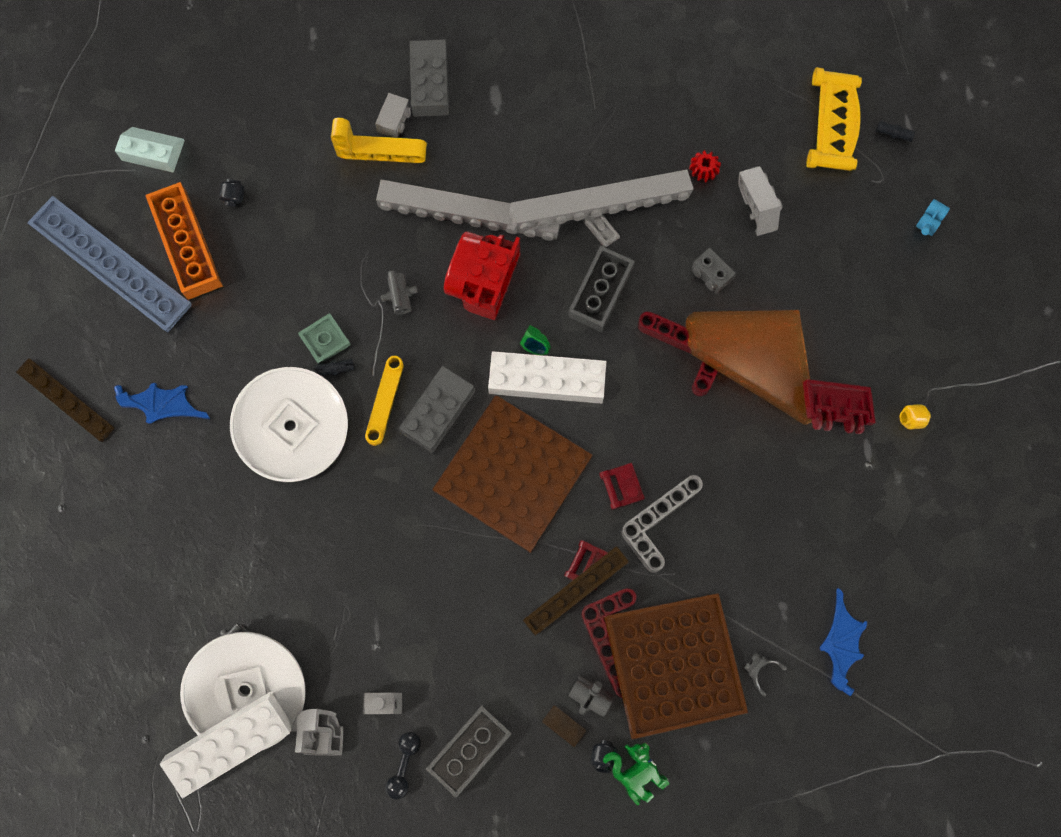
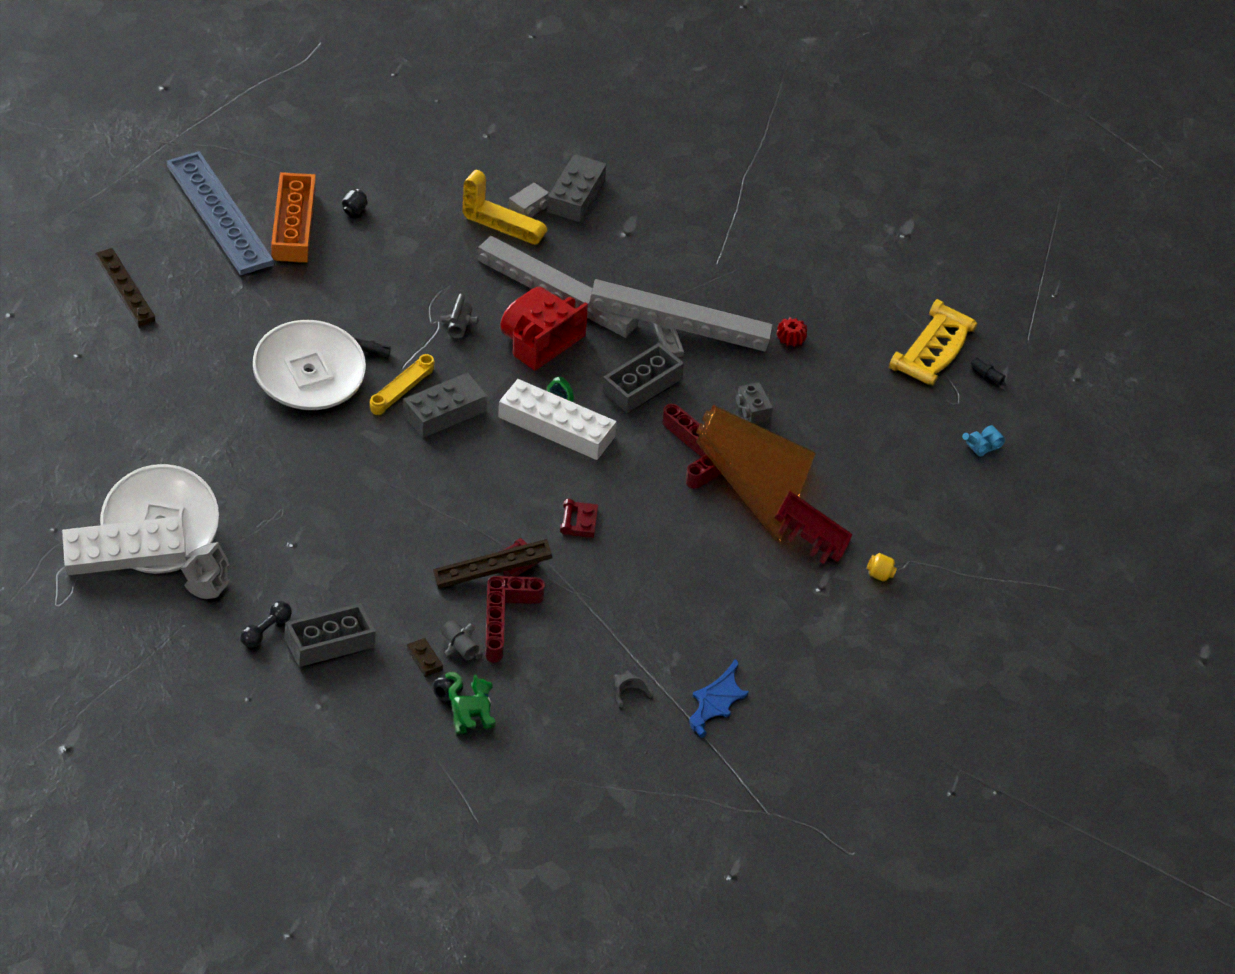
camera: 20 degrees right, 30 degrees down
blue animal [114,383,210,424] -> none
light aqua slope [115,127,185,173] -> none
sand green plate [298,313,351,365] -> none
light grey torso [363,693,402,714] -> none
reddish brown plate [432,395,593,553] -> none
reddish brown plate [604,593,748,739] -> none
light grey beam [621,475,703,573] -> none
light grey wedge [738,166,782,236] -> none

